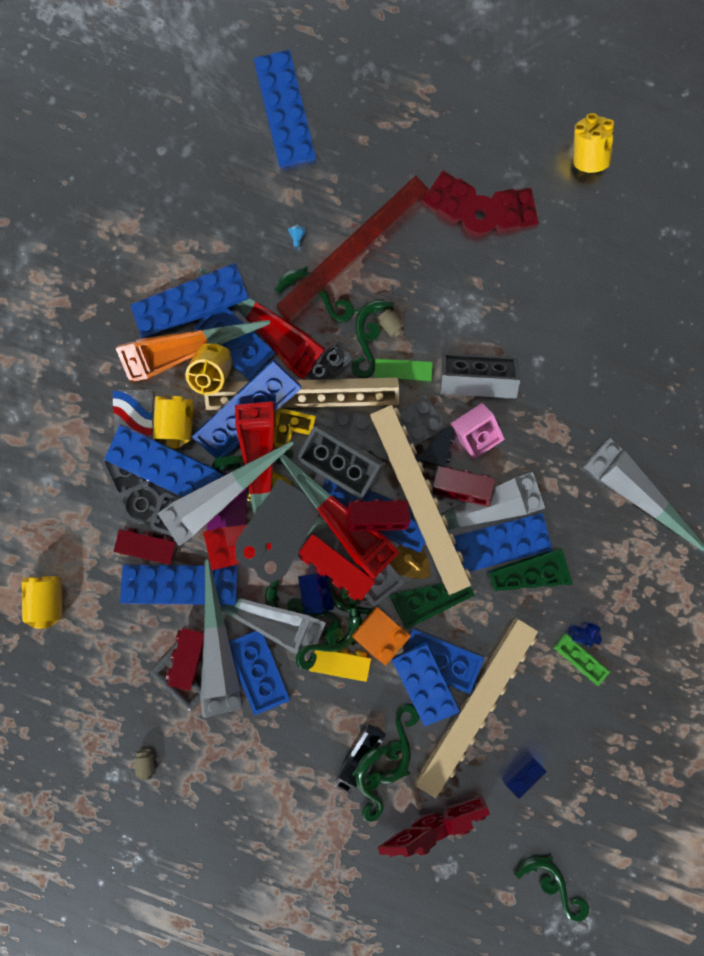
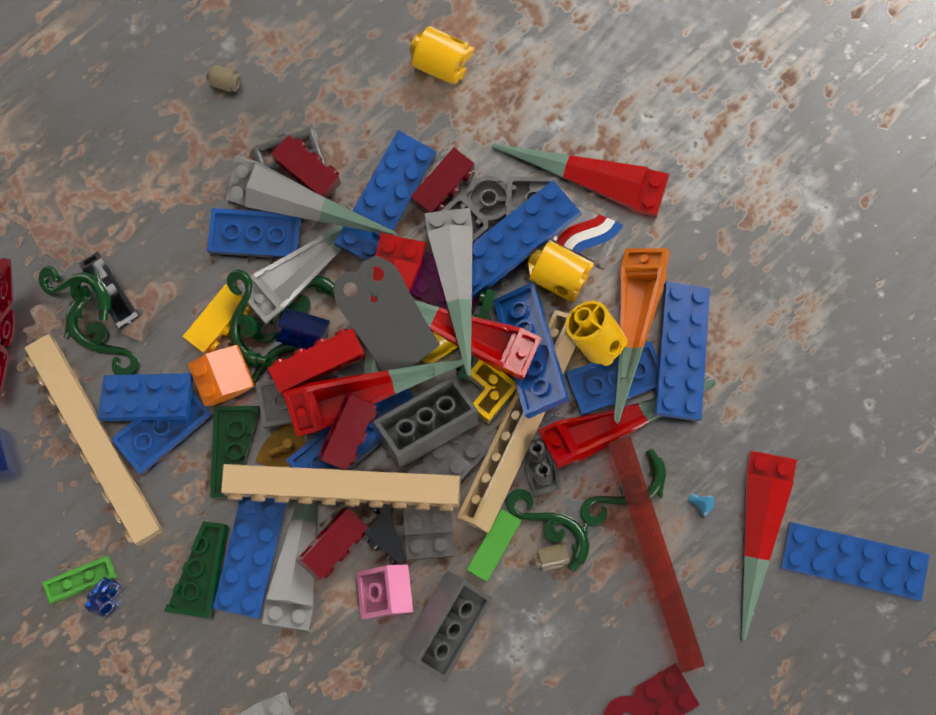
camera: 120 degrees right, 10 degrees down
none -> red plate [492,144,670,218]
none -> red plate [741,450,797,641]

